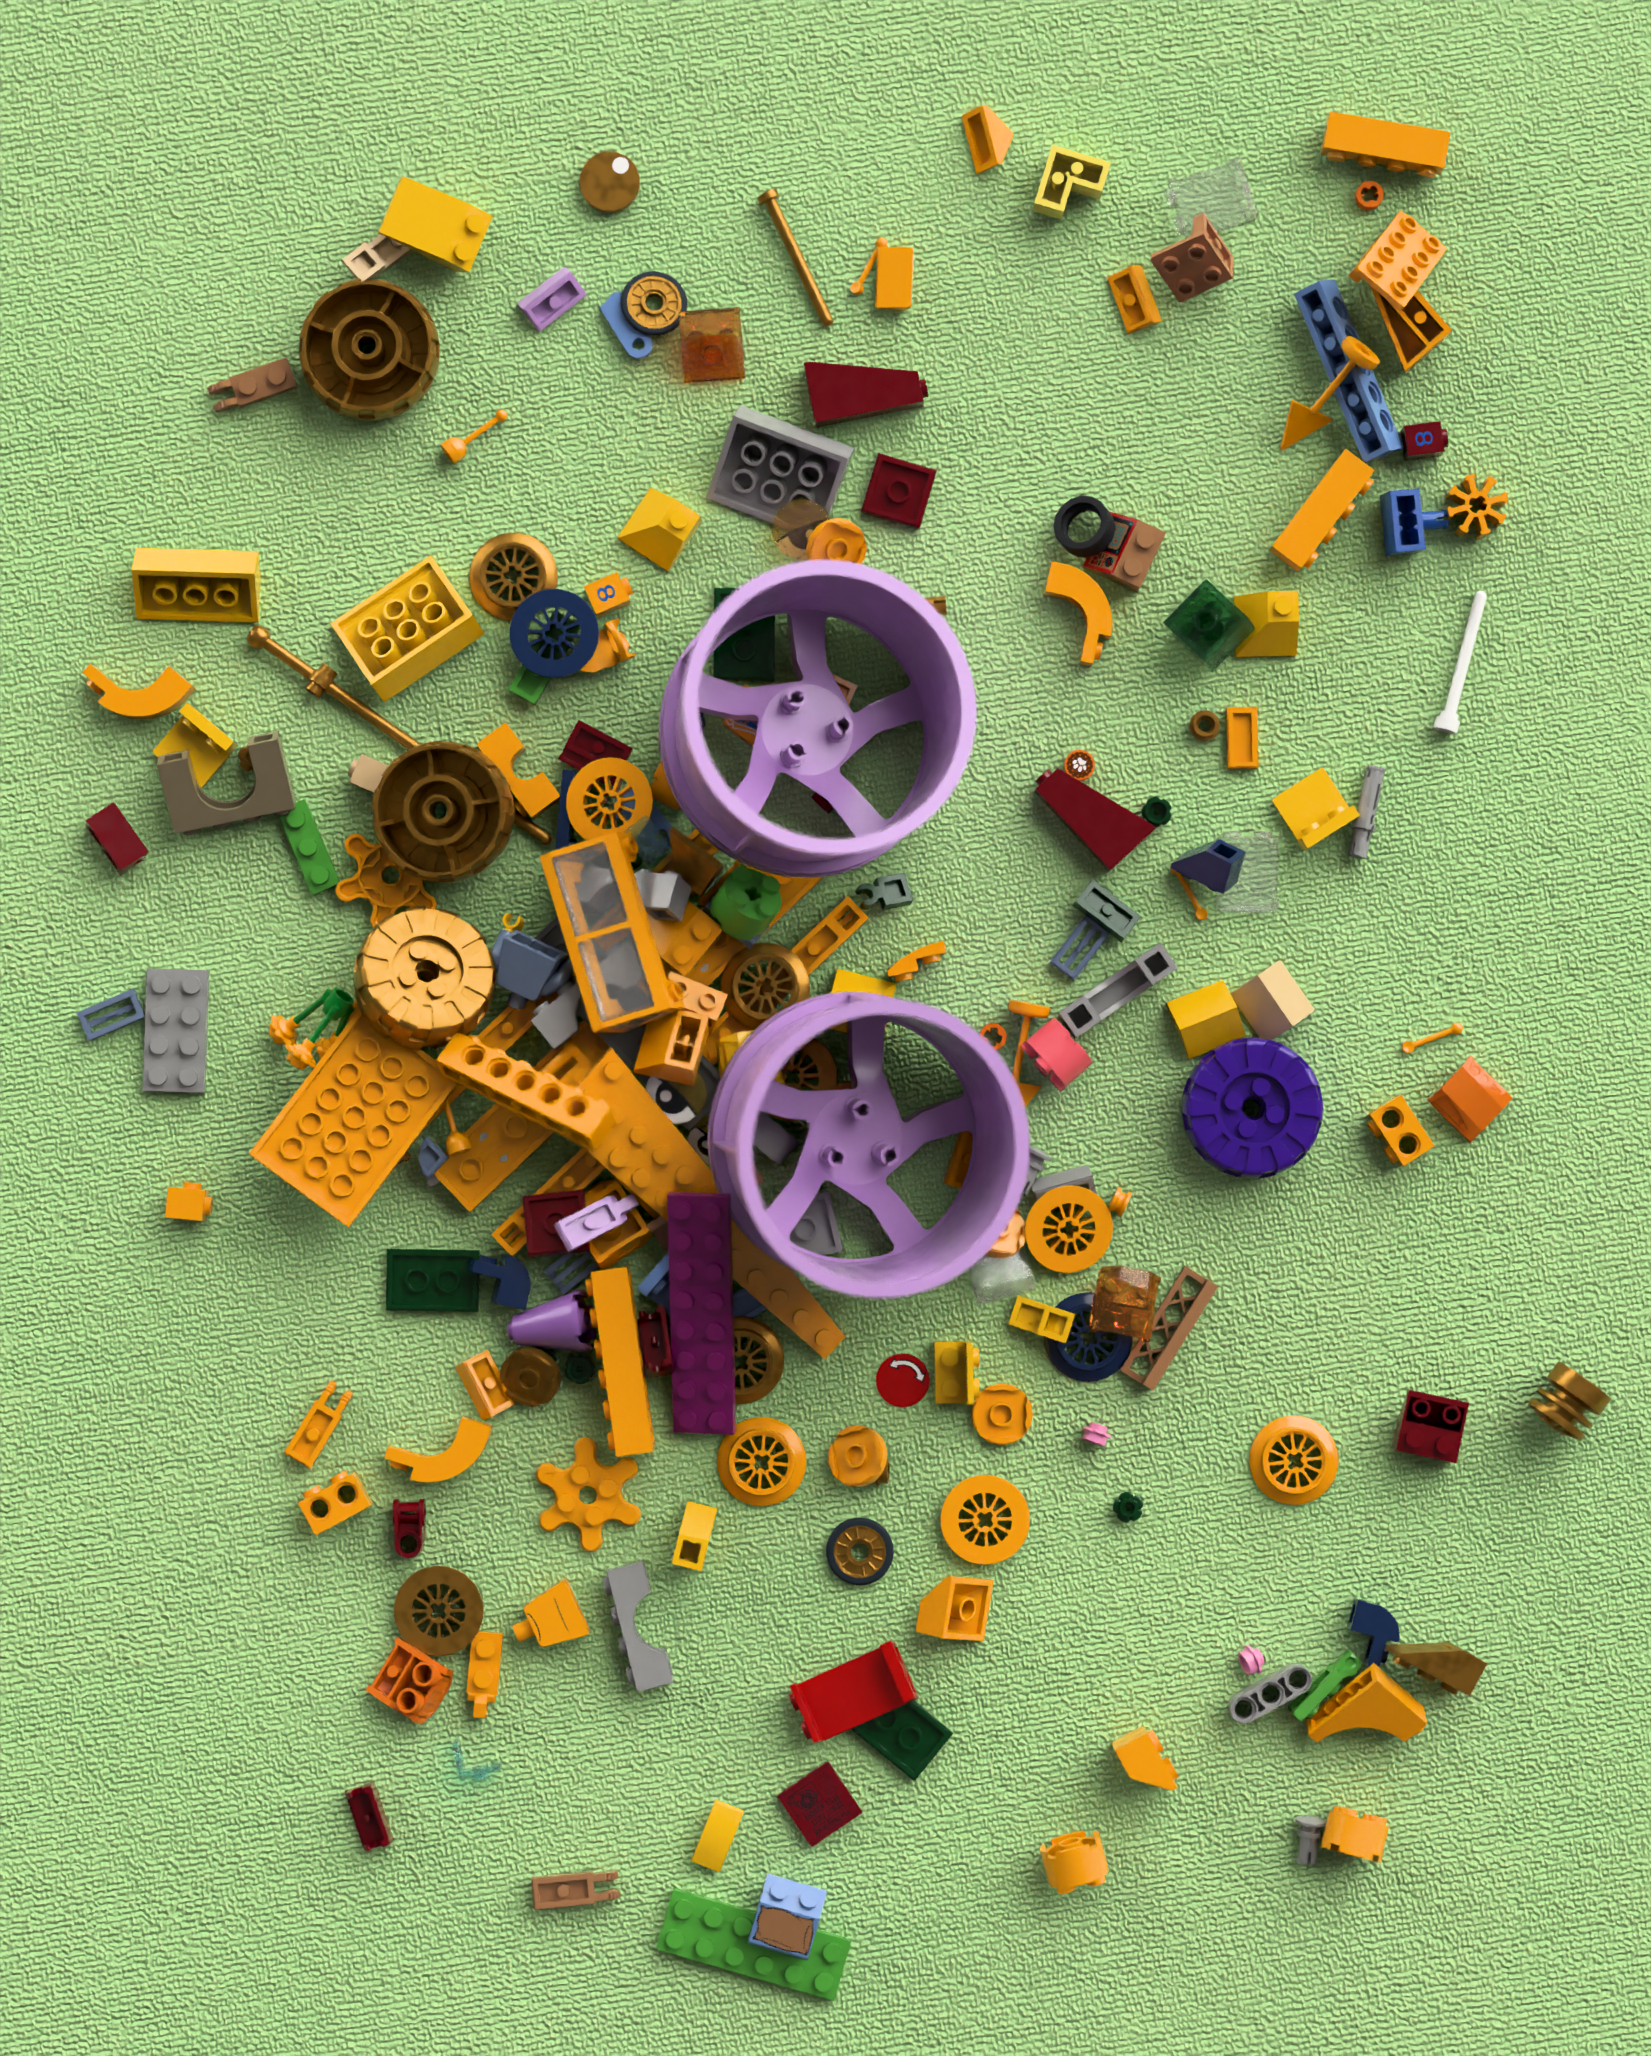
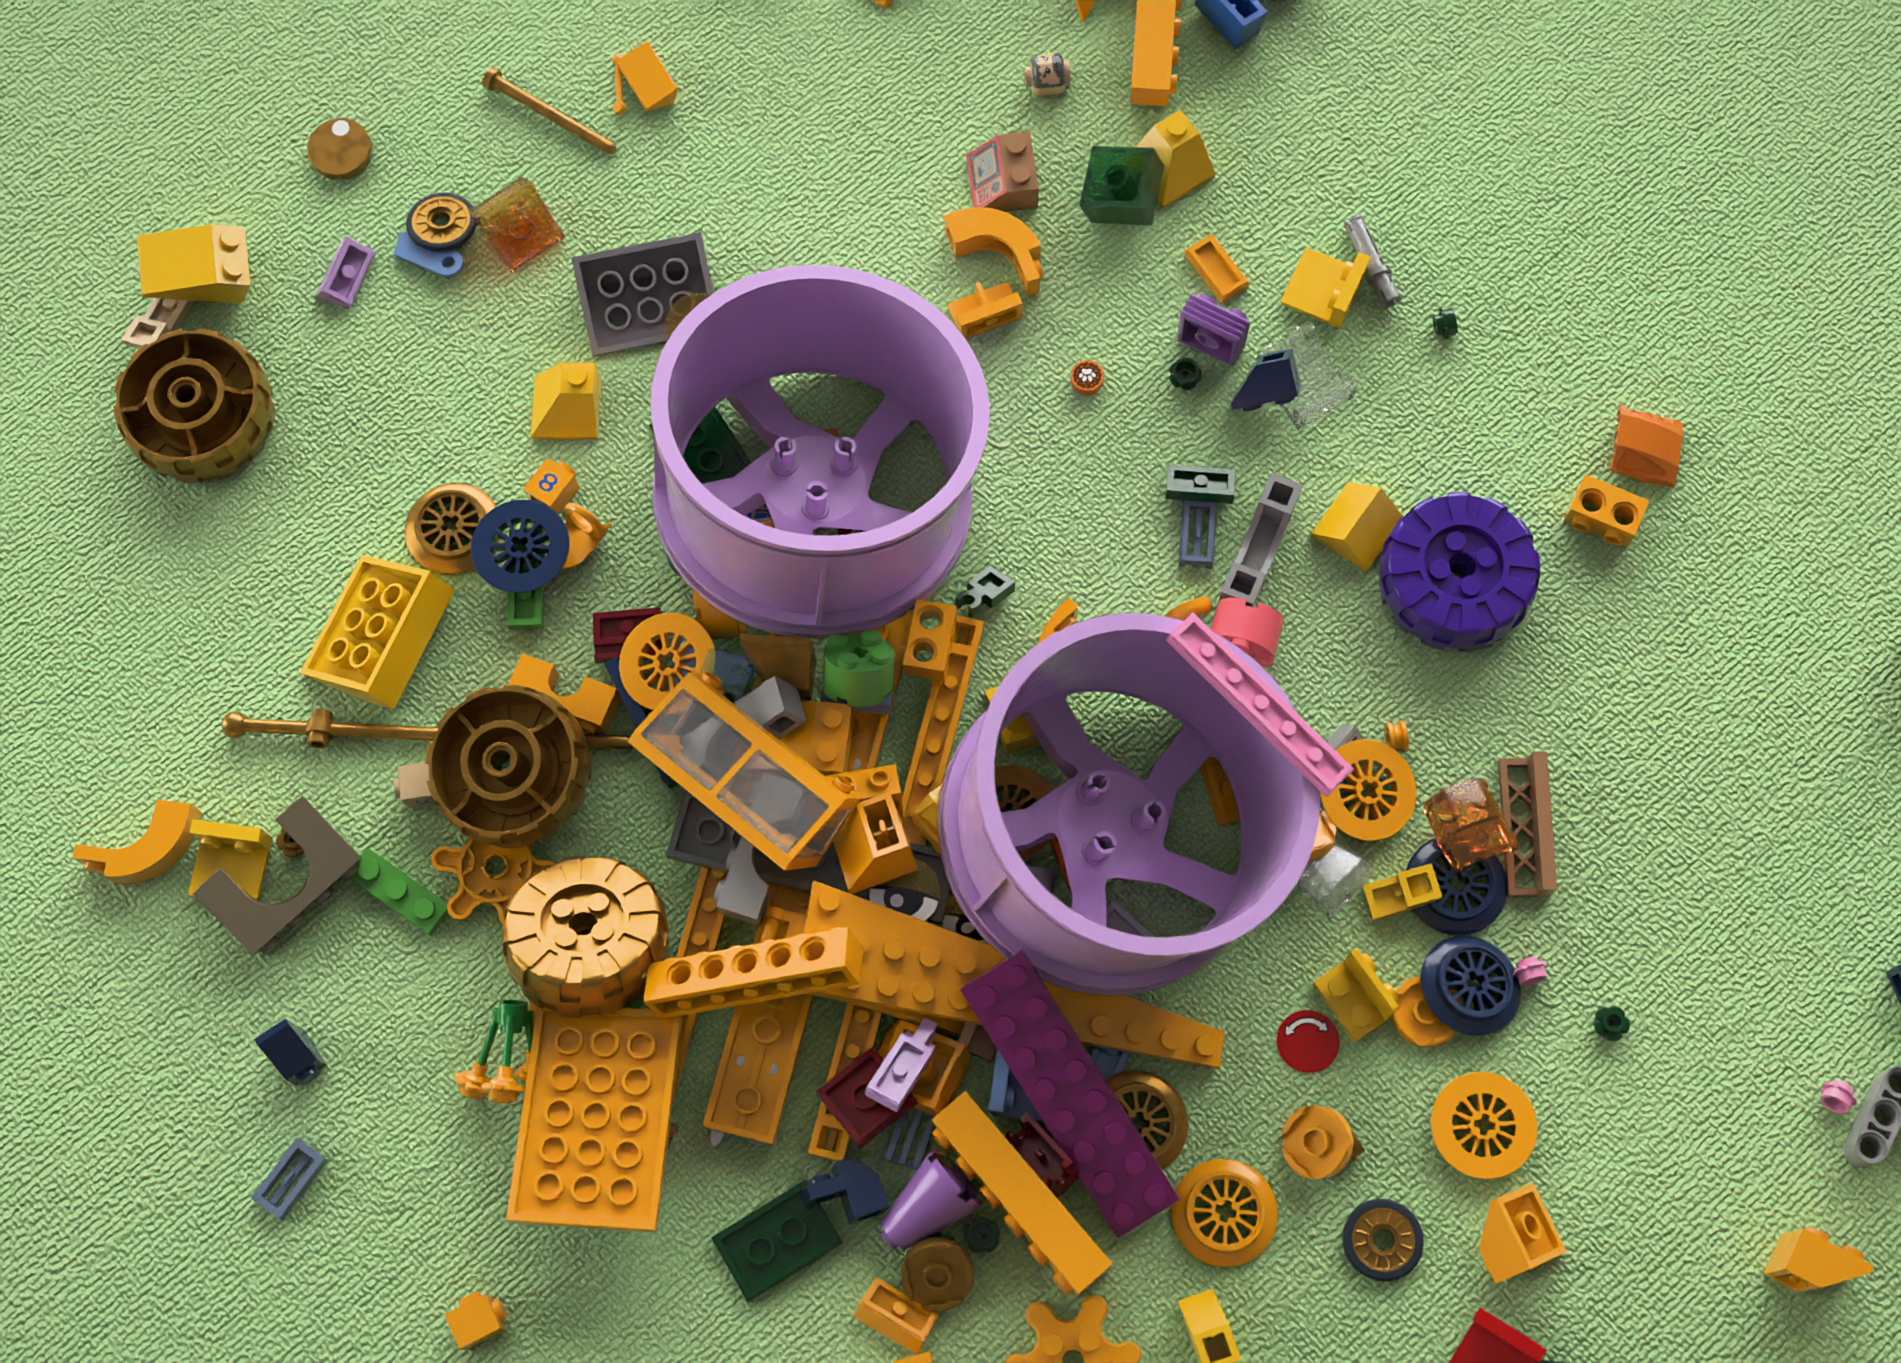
camera: 30 degrees left, 15 degrees down
dark red hinge [86,802,149,876] -> none
yellow slope [131,548,261,623] -> none
light grey plate [143,968,210,1093] -> none
medium nougat hinge [207,357,298,413] -> none
sand blue tile [419,1136,450,1180] -> none
light orange hinge [440,410,507,465] -> none
light orange hinge [443,1098,472,1156] -> none
sand blue torso [491,913,575,1009] -> none
hinge [698,860,743,907] -> none
pearl gold piece [721,943,810,1030] -> none
dark red slope [804,362,928,428] -> none
dark red tile [861,453,937,530] -> none
dark red slope [1034,768,1155,872] -> none
black tyre [1053,496,1115,558] -> none
light orange hinge [1170,868,1208,920] -> none
pearl gold plate [1189,710,1220,741] -> none
tan slope [1231,960,1315,1040] -> none
light orange piece [1249,1415,1339,1505] -> none
dark red slope [1391,1390,1469,1463] -> none
light orange hinge [1402,1023,1463,1053] -> none
white piece [1433,591,1487,735] -> none
none -> dark blue slope [254,1019,327,1085]
none -> light orange brick [898,599,958,682]
none -> light orange panel [948,283,1022,339]
none -> head [1024,53,1071,97]
none -> bright pink tile [1166,613,1353,797]
none -> medium lavender brick [1177,294,1250,366]
none -> dark blue piece [1421,936,1521,1036]
none -> dark green plate [1432,307,1458,339]

